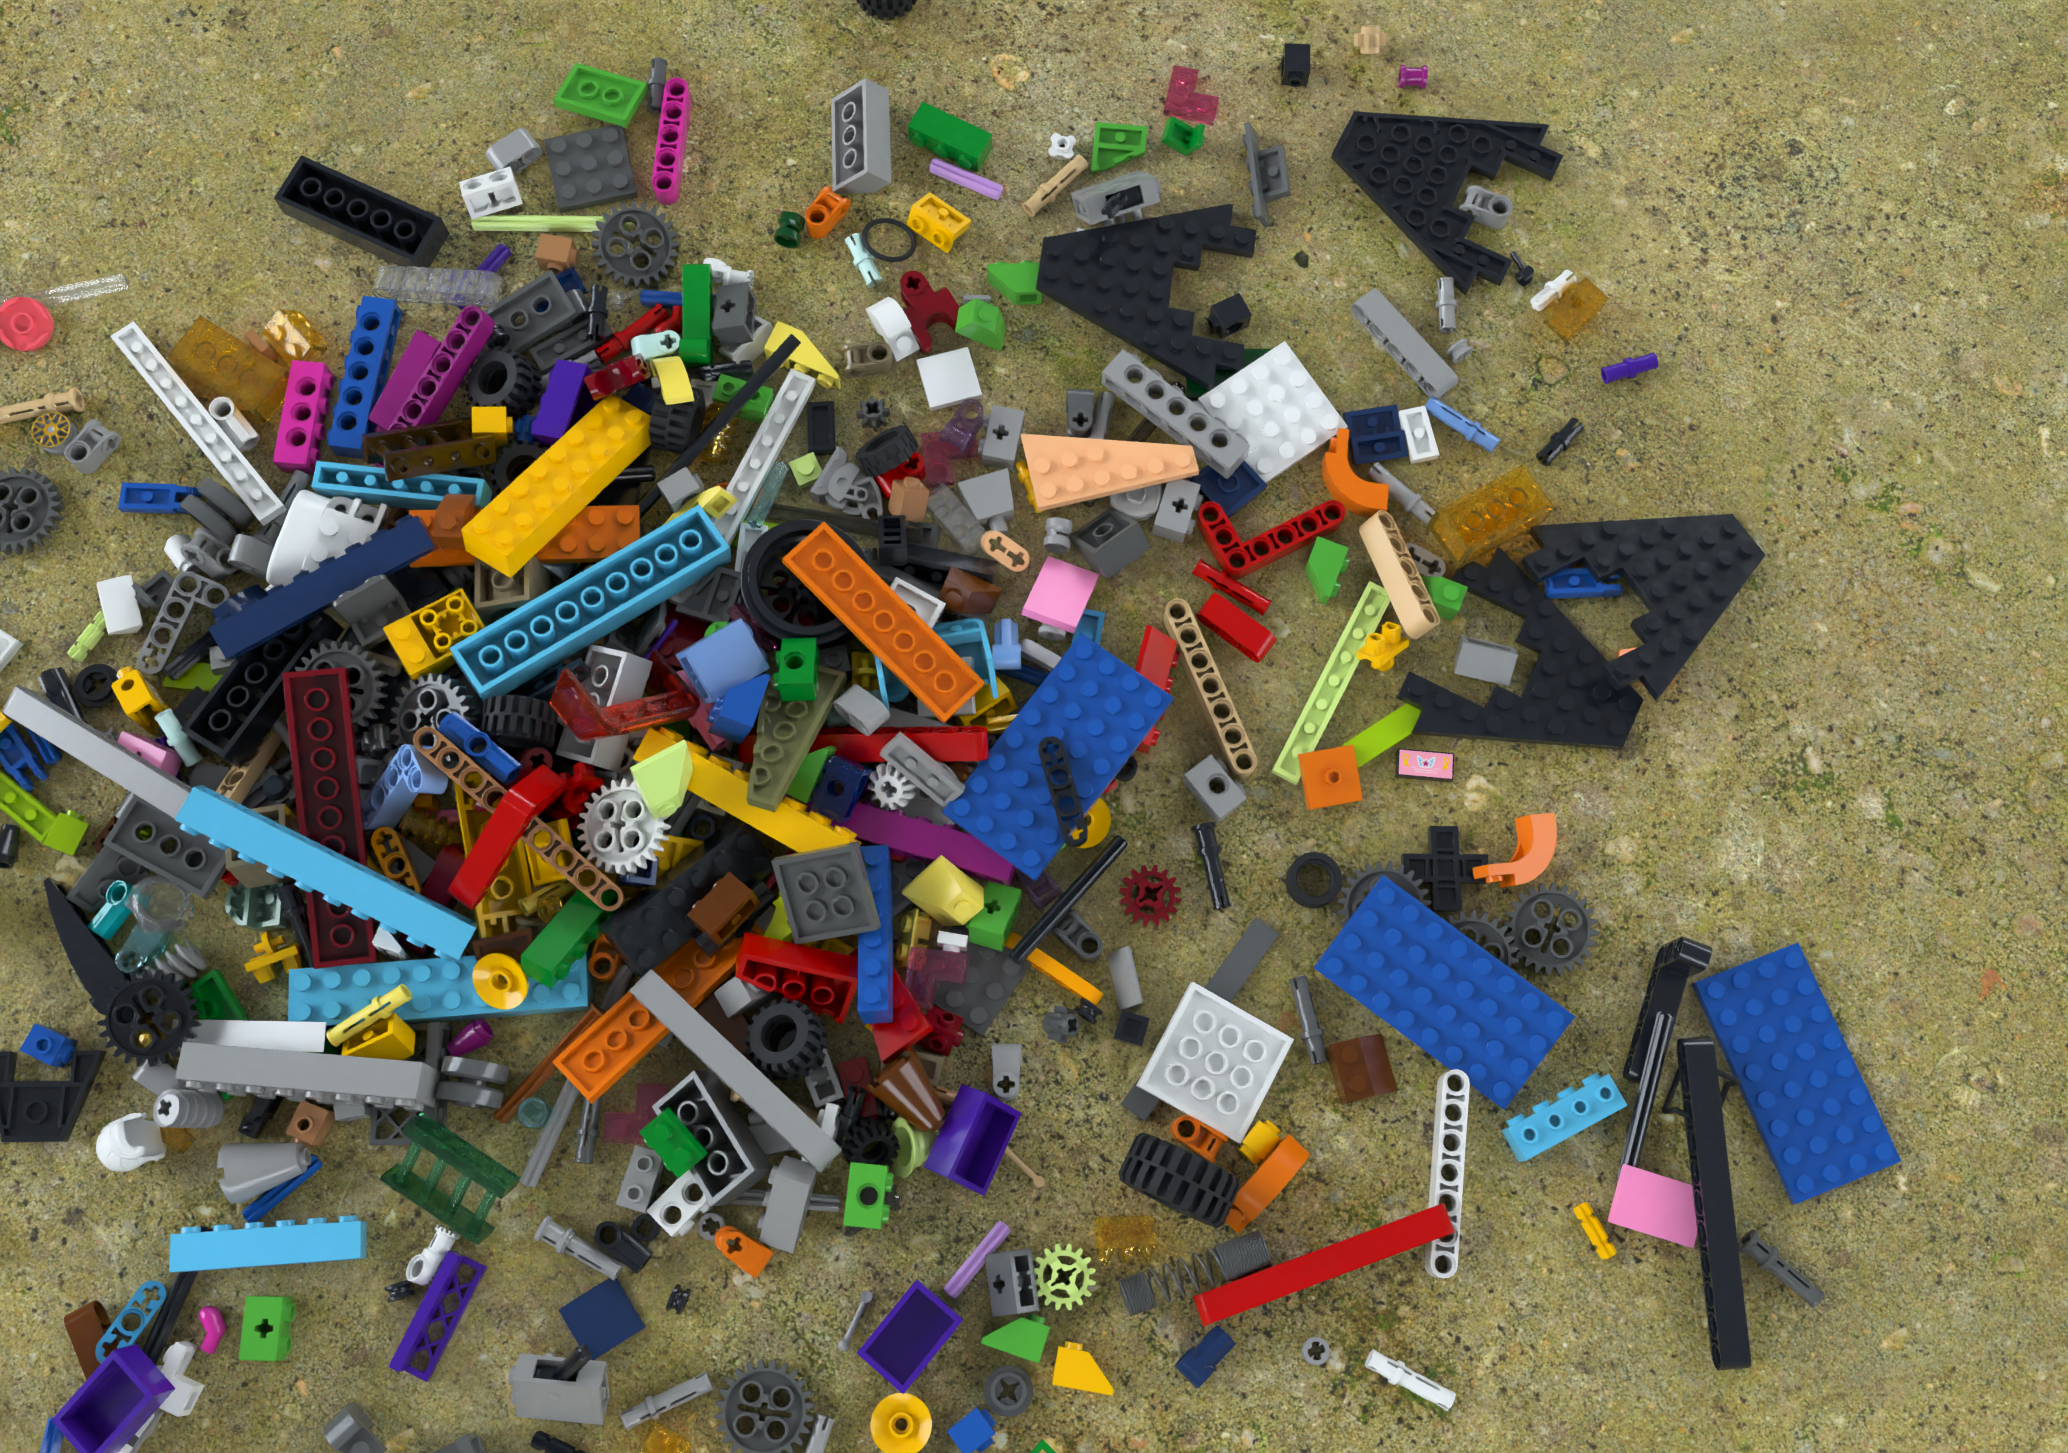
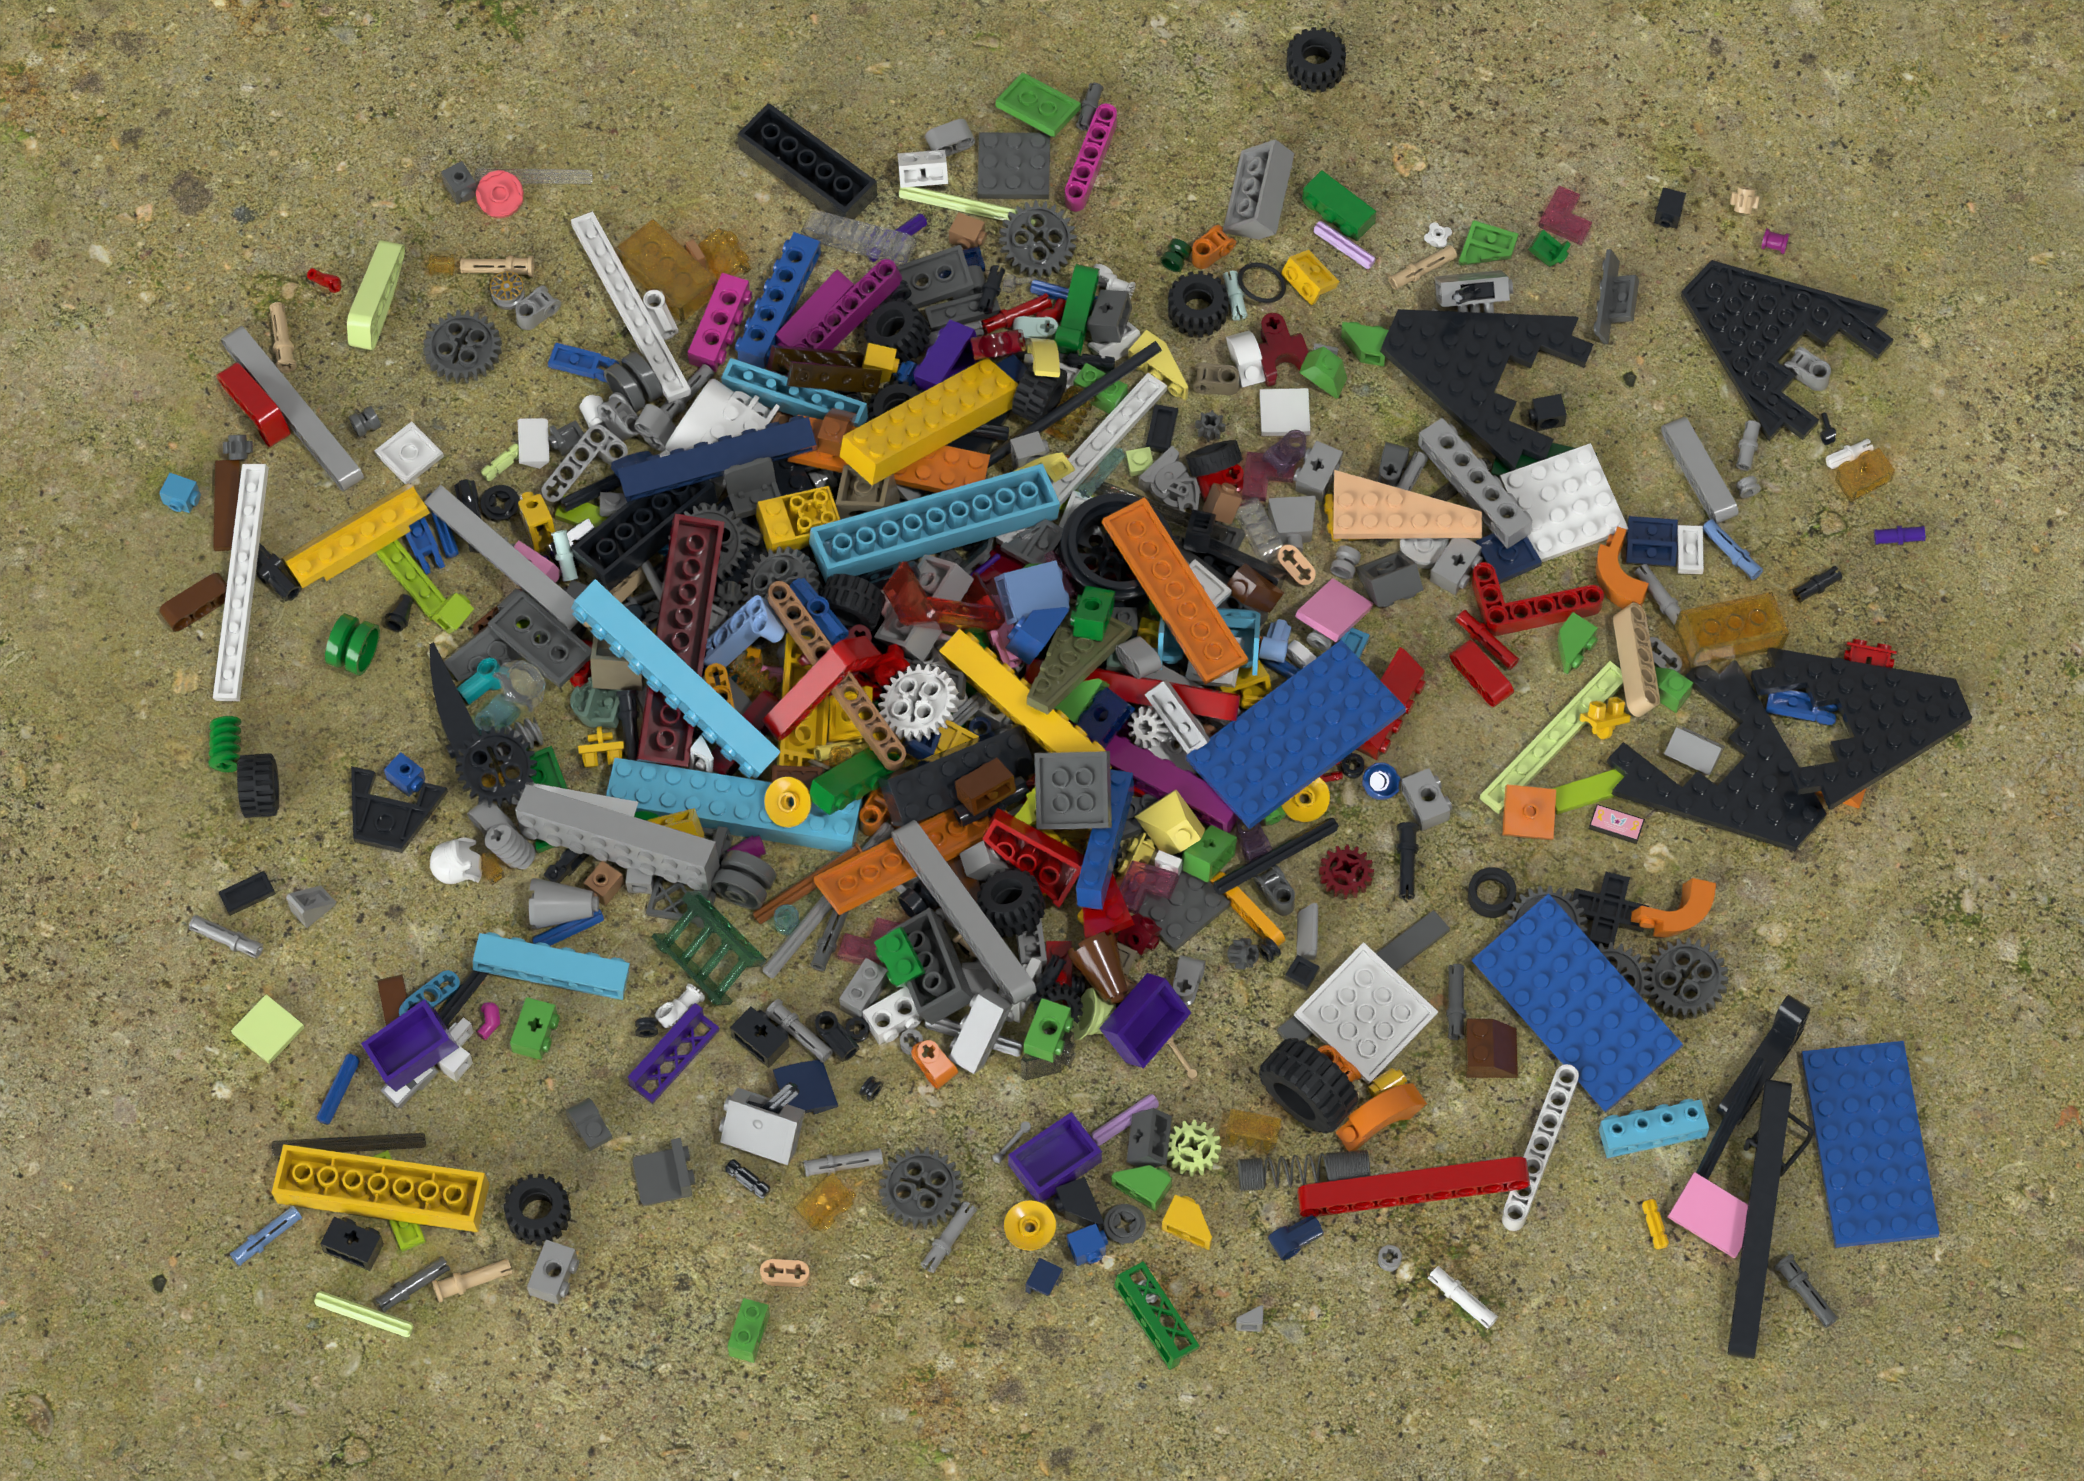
camera: 20 degrees right, 10 degrees down
light yellow pin [326,983,413,1047] -> none
yellowish green slope [630,739,694,820] -> none
black beam [1038,736,1088,847] -> none
tan beam [1163,598,1257,780] -> none
none -> black brick [730,1006,790,1068]
none -> black wheel [897,879,939,918]
none -> black slope [1053,1177,1104,1231]
none -> black tyre [1168,271,1229,338]
none -> blue hair [1362,762,1401,800]
none -> red hinge [1843,639,1897,668]

